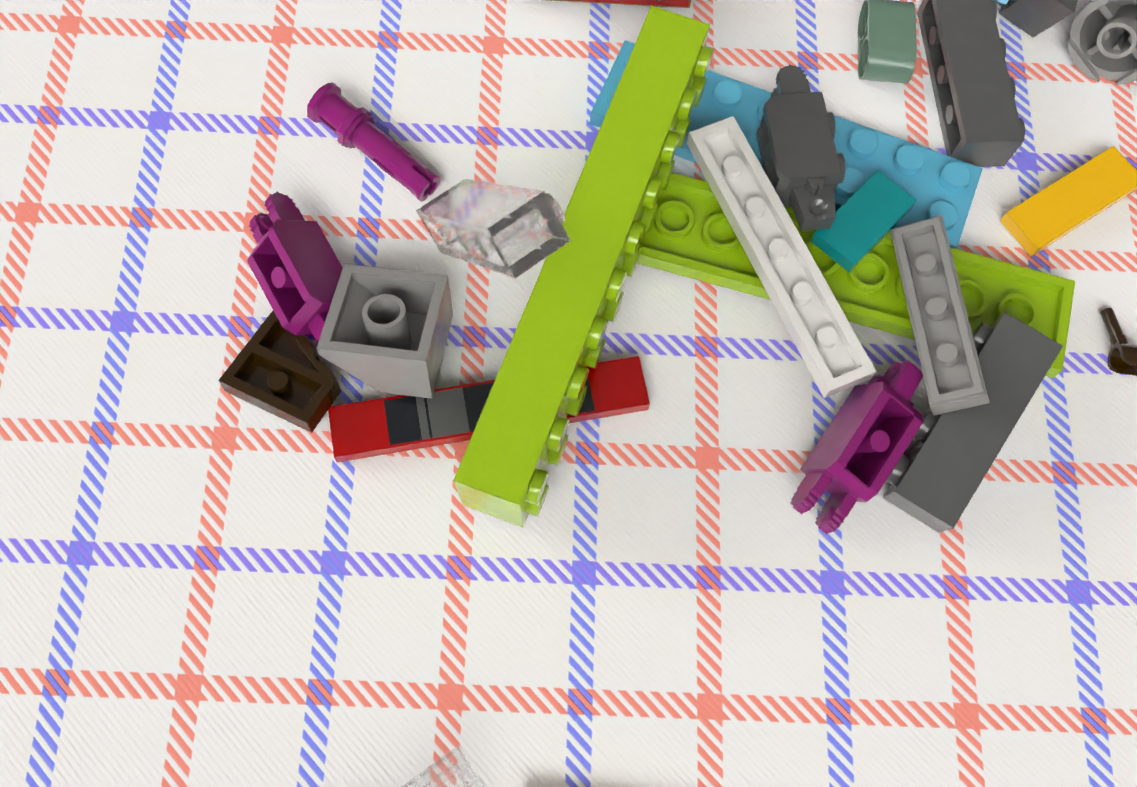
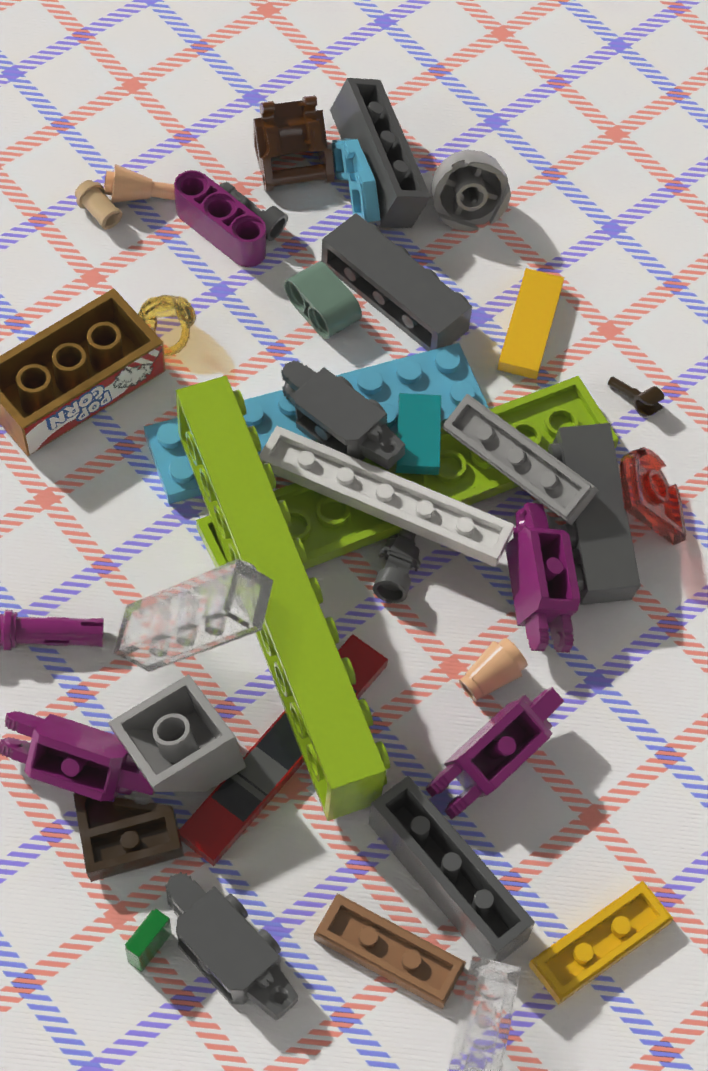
camera: 40 degrees left, 10 degrees down
none -> green tile [125,909,172,972]
none -> dark grey hinge [165,872,298,1020]
none -> medium nougat tile [314,893,466,1009]
none -> dark grey brick [369,776,535,970]
none -> dark grey piece [373,529,421,603]
none -> magenta hinge [425,687,564,820]
none -> light nougat cone [459,638,528,702]
none -> clear red tile [620,447,687,545]

